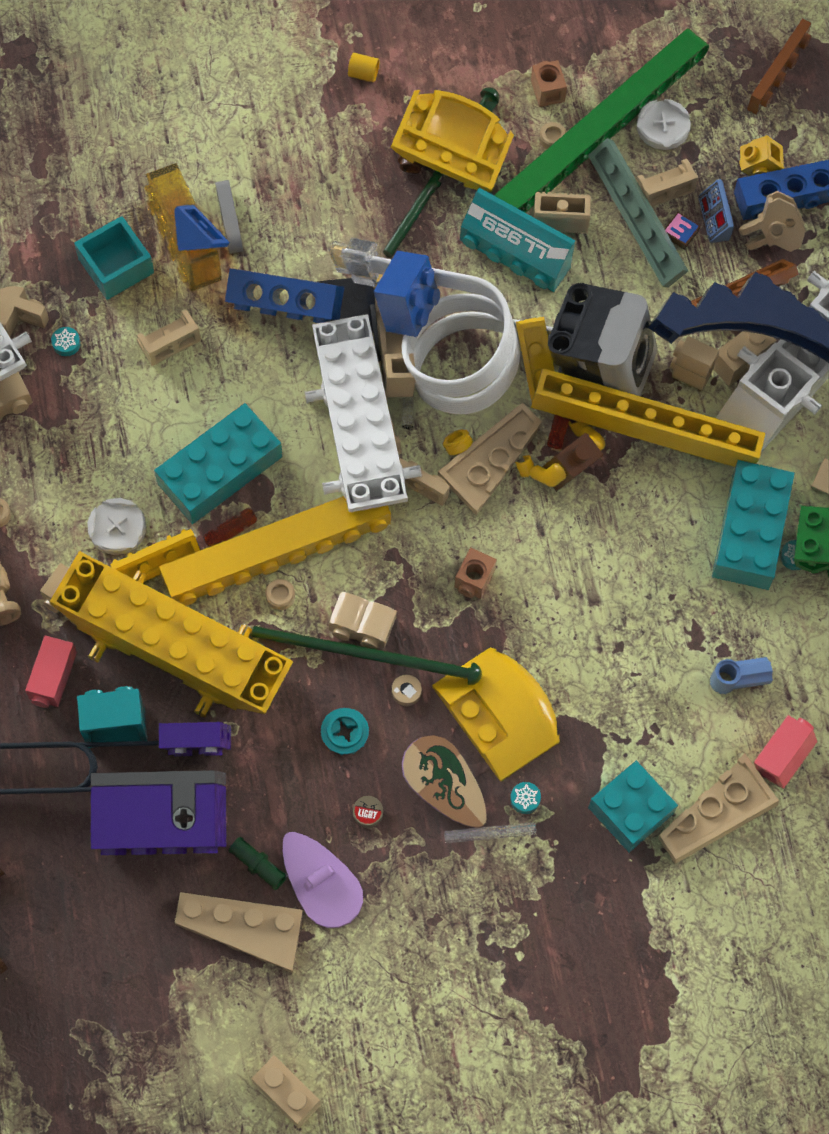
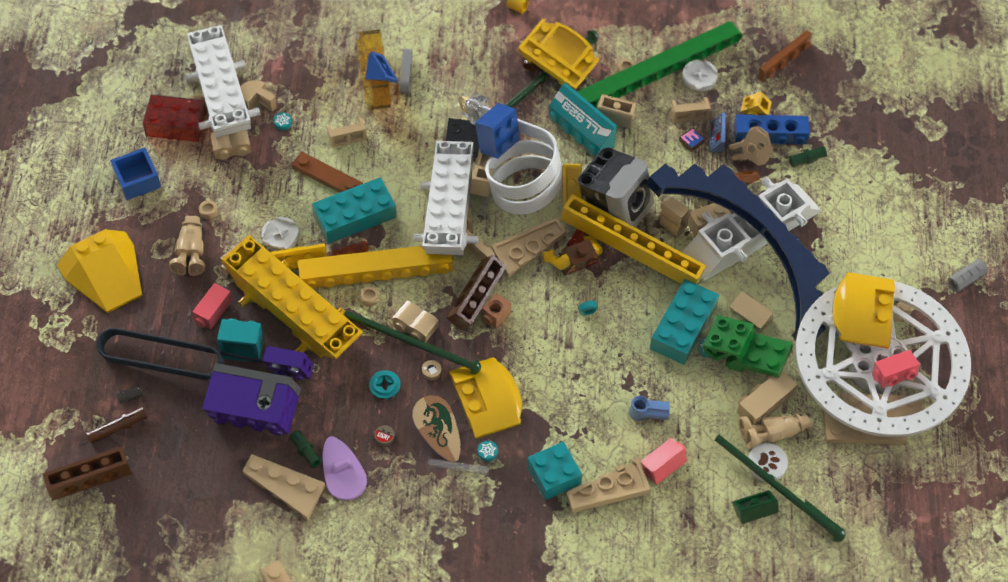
camera: 15 degrees right, 10 degrees down
teal piece [74,216,154,300] -> none
blue brick [225,268,344,323] -> none
black piece [370,305,381,362] -> none
yellow tile [443,429,473,455] -> none
nougat brick [531,60,567,107] -> none
sand green plate [588,138,688,288] -> none
none -> dark orange plate [291,151,363,193]
none -> reddish brown brick [446,254,507,330]
none -> teal tile [578,300,598,316]

